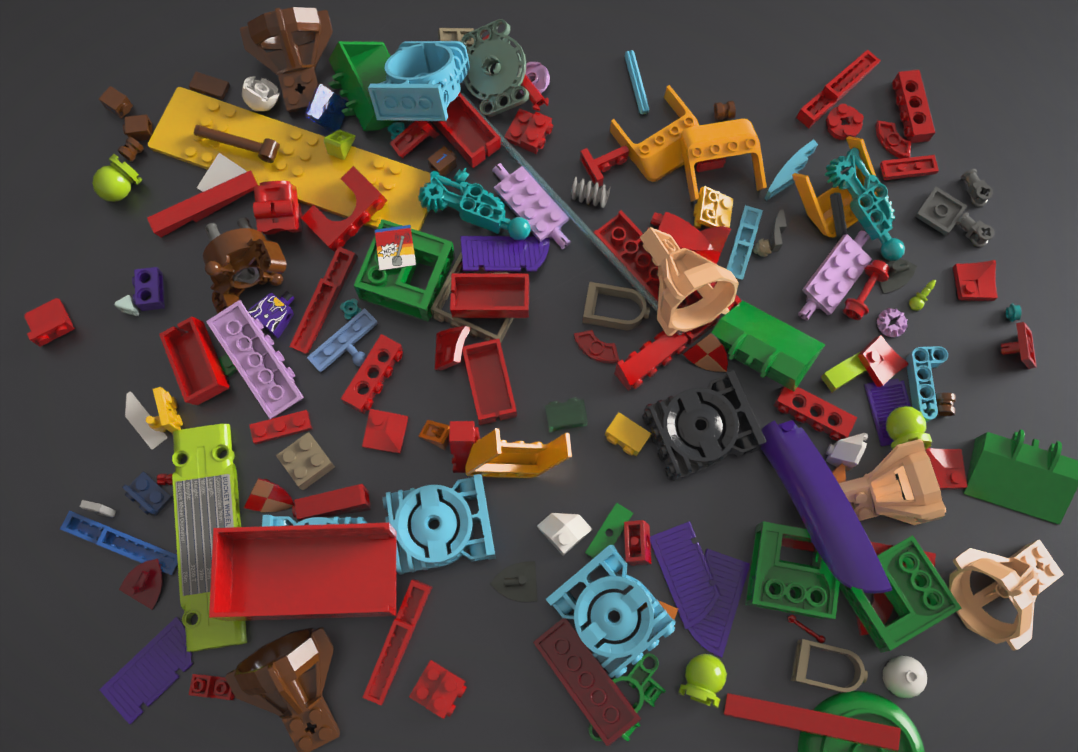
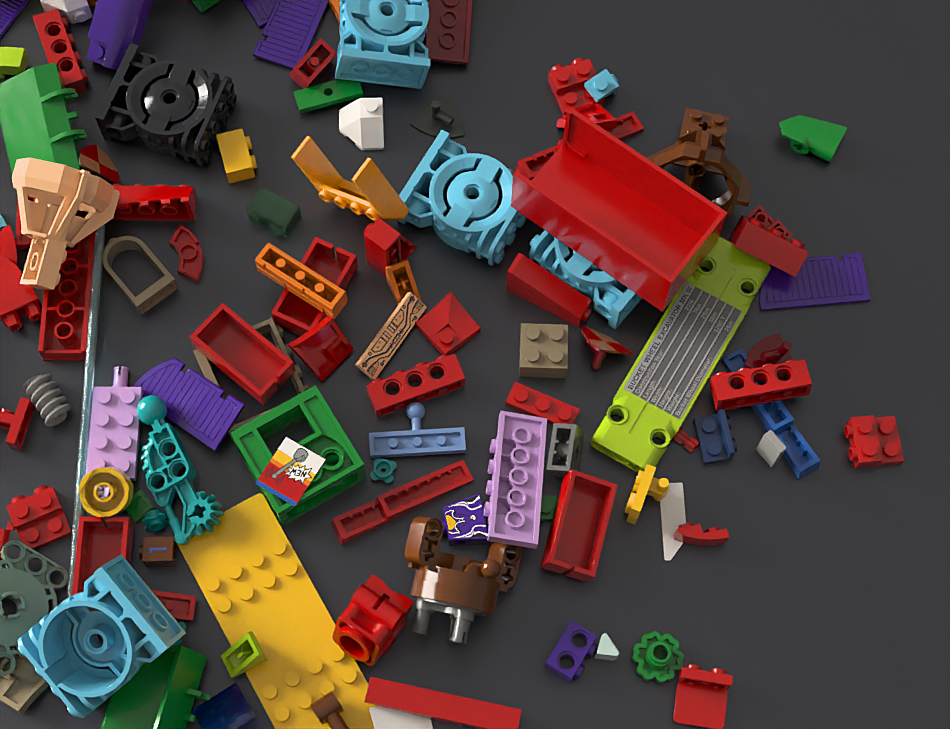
camera: 140 degrees left, 5 degrees down
red arch [301,166,388,252] -> none
none -> yellow brick [79,467,133,517]
none -> green tile [126,489,157,524]
none -> orange brick [255,243,348,319]
none -> light nougat tile [355,292,427,380]
none -> dark grey brick [546,423,585,478]
none -> red plate [557,103,617,131]
none -> medium azure bracket [584,69,619,103]
none -> green plant [632,631,684,684]
none -> red slope [673,522,729,546]
none -> red brick [710,359,812,412]
none -> red wedge [729,215,809,277]
none -> red plate [844,415,904,468]

